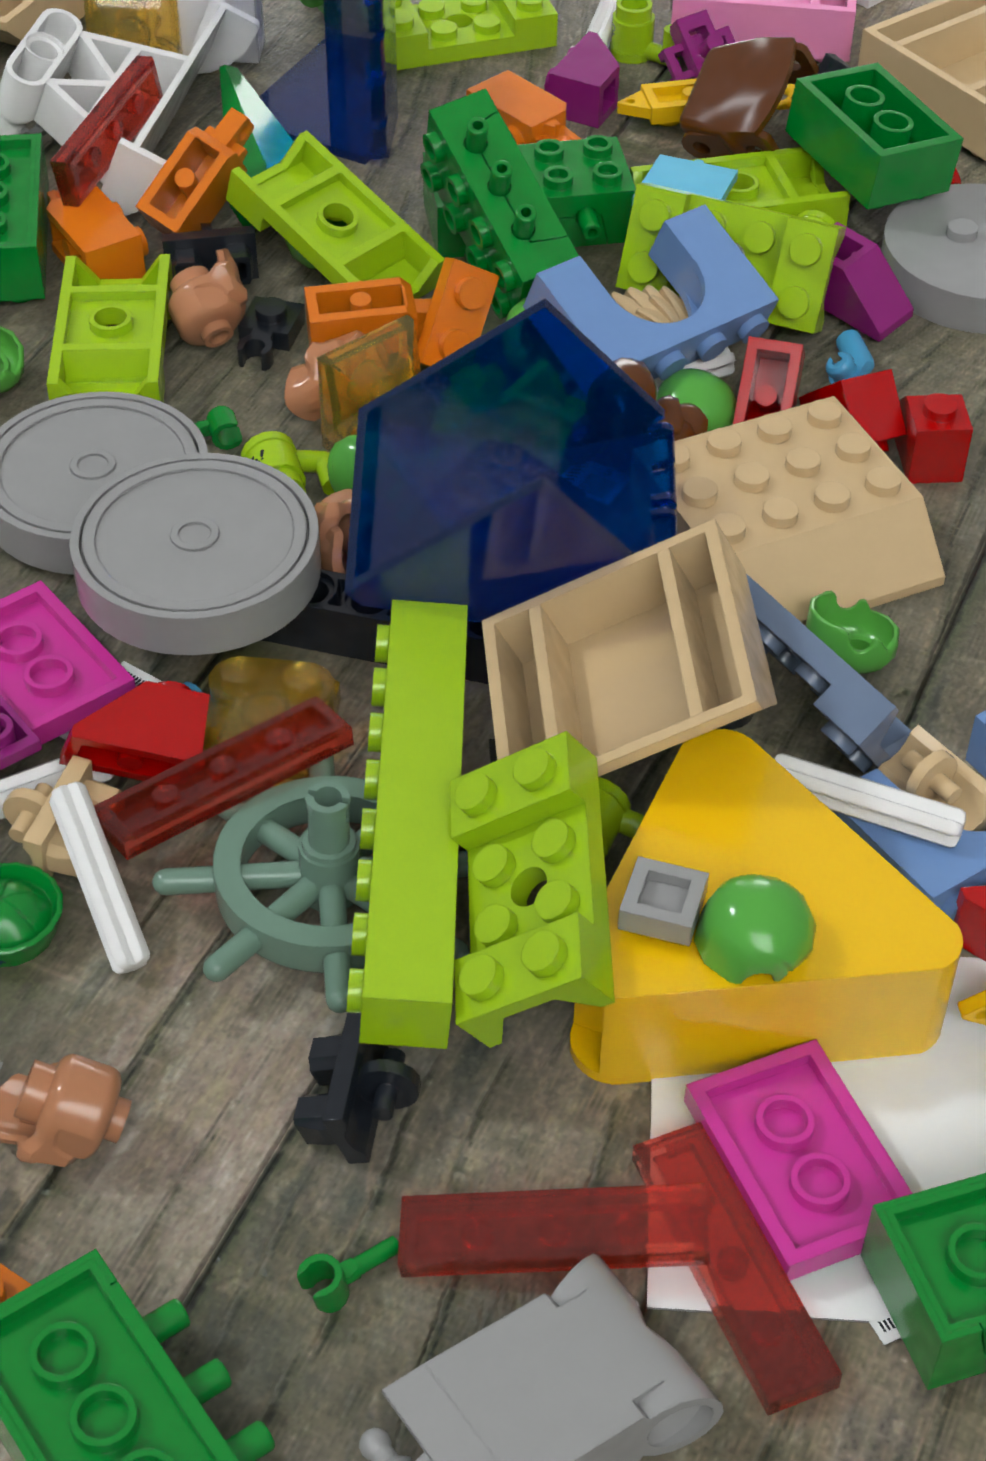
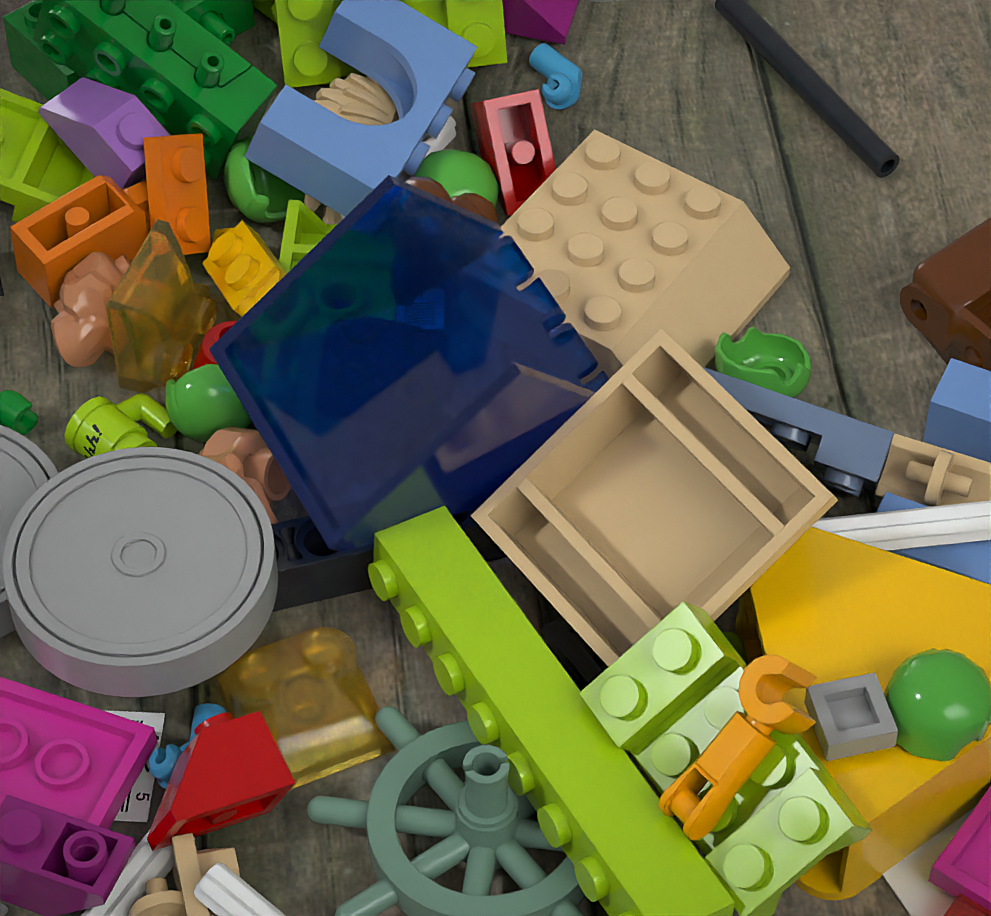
camera: 30 degrees left, 5 degrees up
clear red tile [94,696,354,860] -> none
red slope [799,369,907,452] -> none
red slope [894,393,973,484] -> none
none -> medium lavender slope [38,77,170,188]
none -> light orange piece [658,654,817,841]

